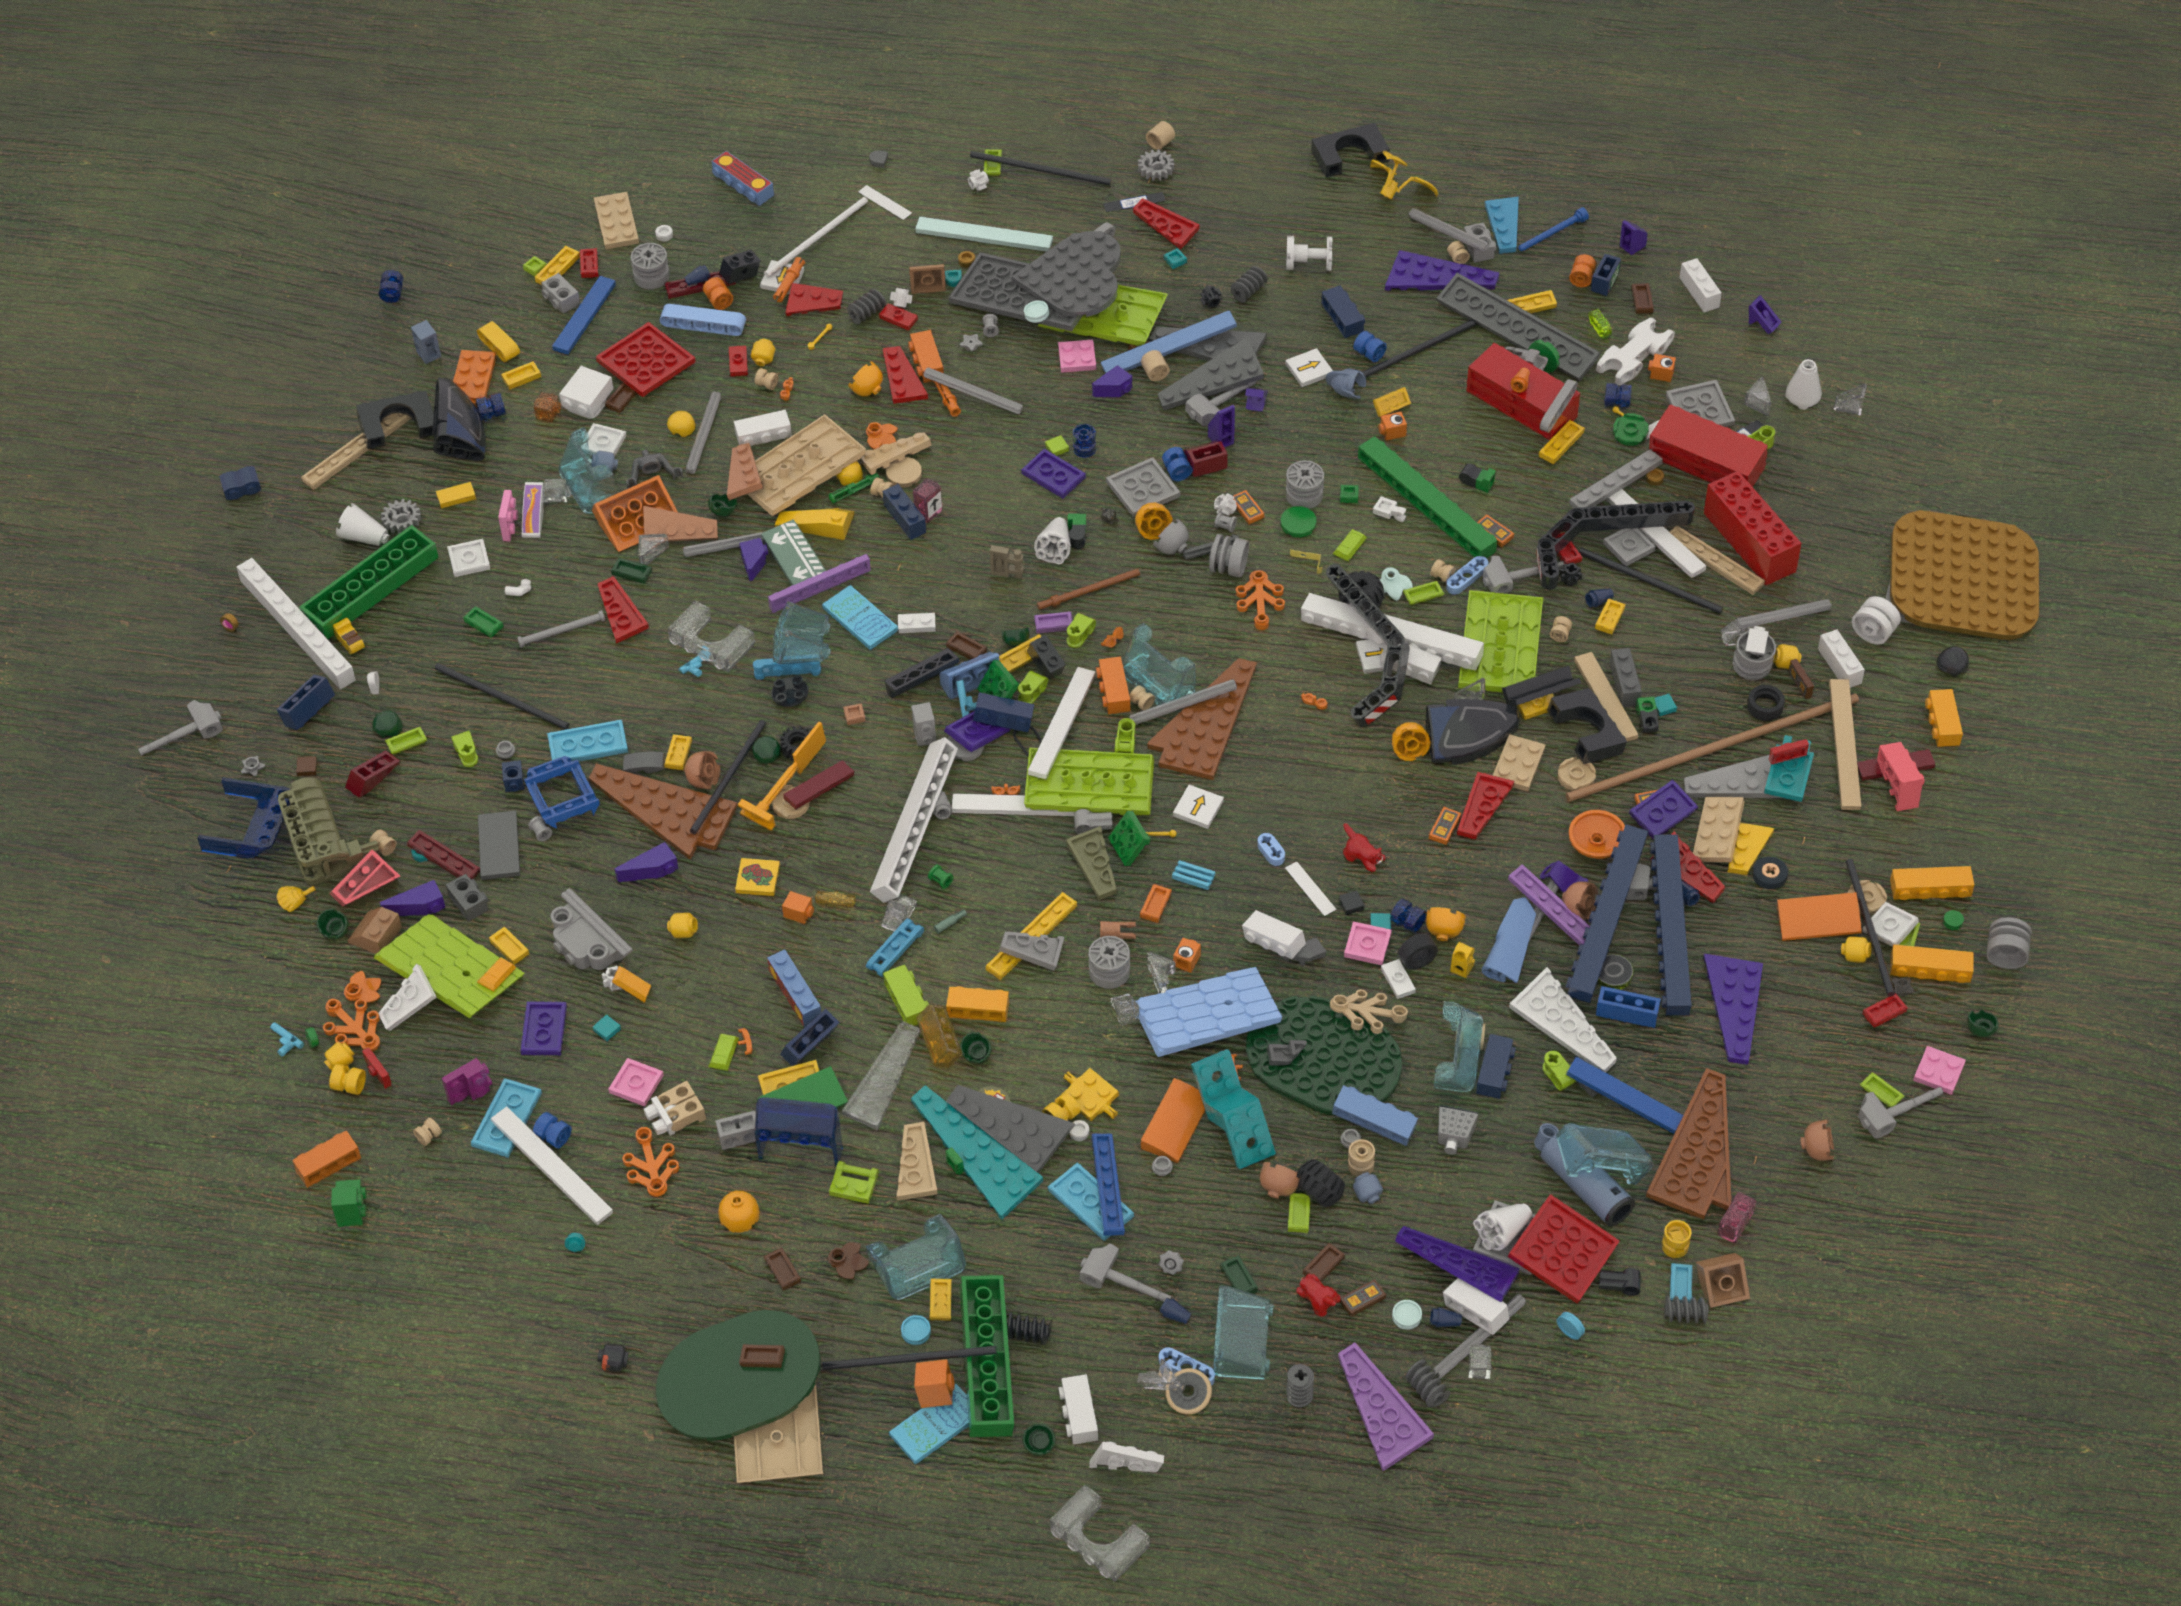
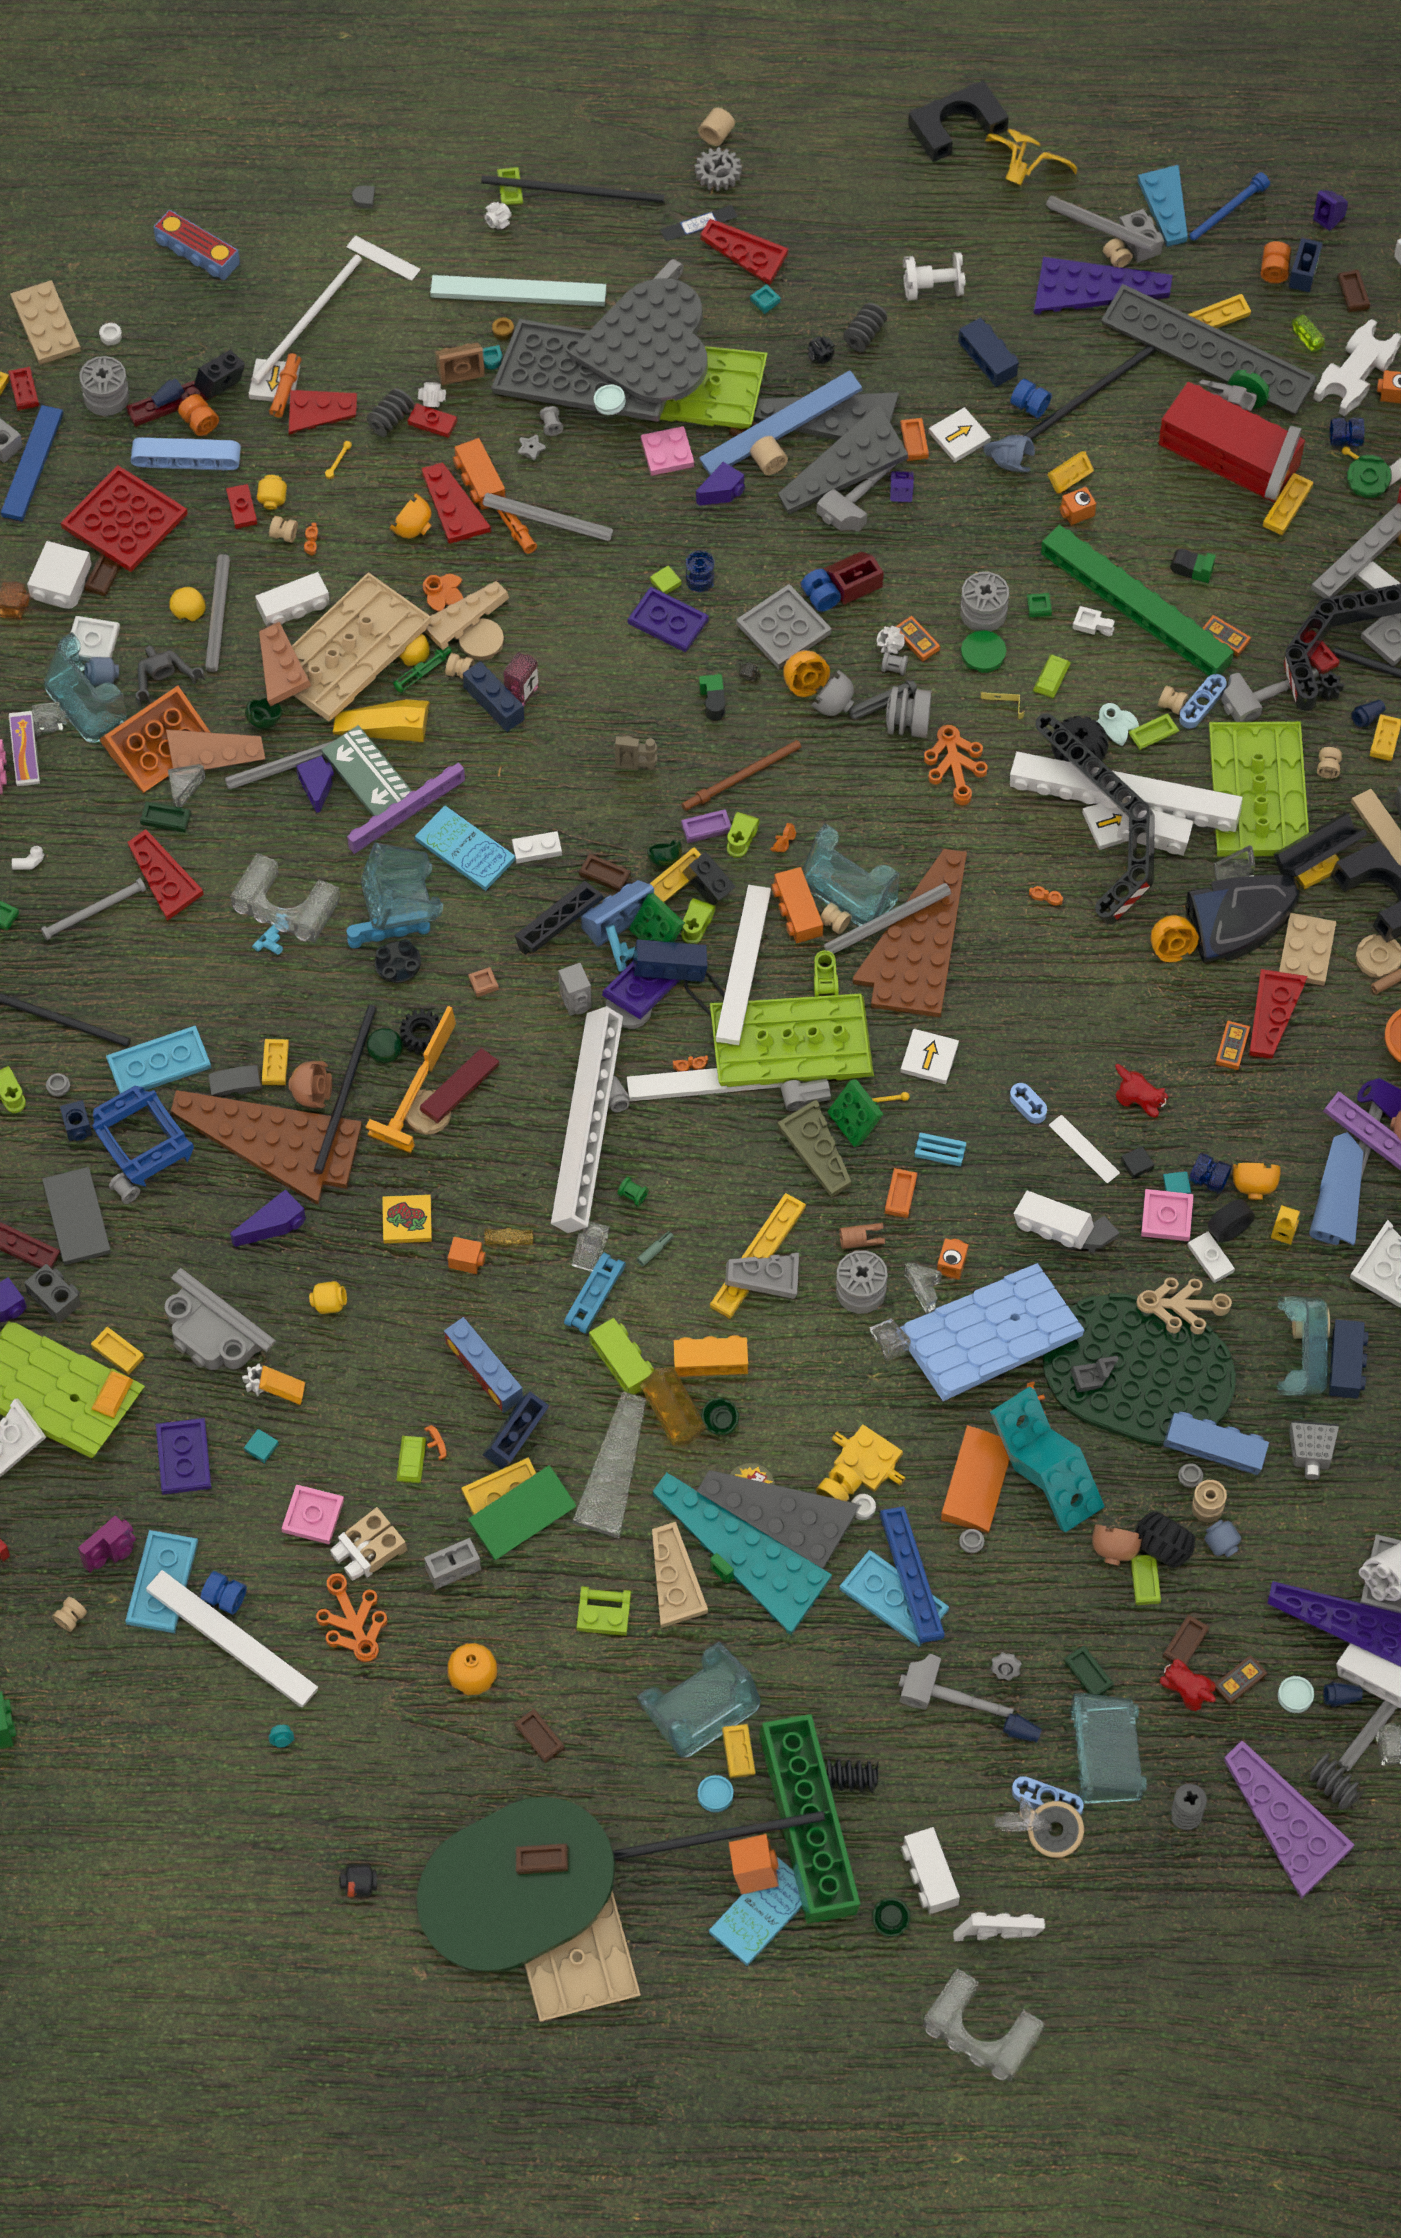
camera: 10 degrees left, 10 degrees up
clear blue windscreen [754,1097,843,1167] -> none
reddish brown plate [828,1242,869,1280] -> none
white cone [1034,517,1071,564] -> none
dark purple slope [1208,405,1235,448] -> none
orange cone [1510,368,1530,392] -> none
none -> orange tile [900,418,929,461]

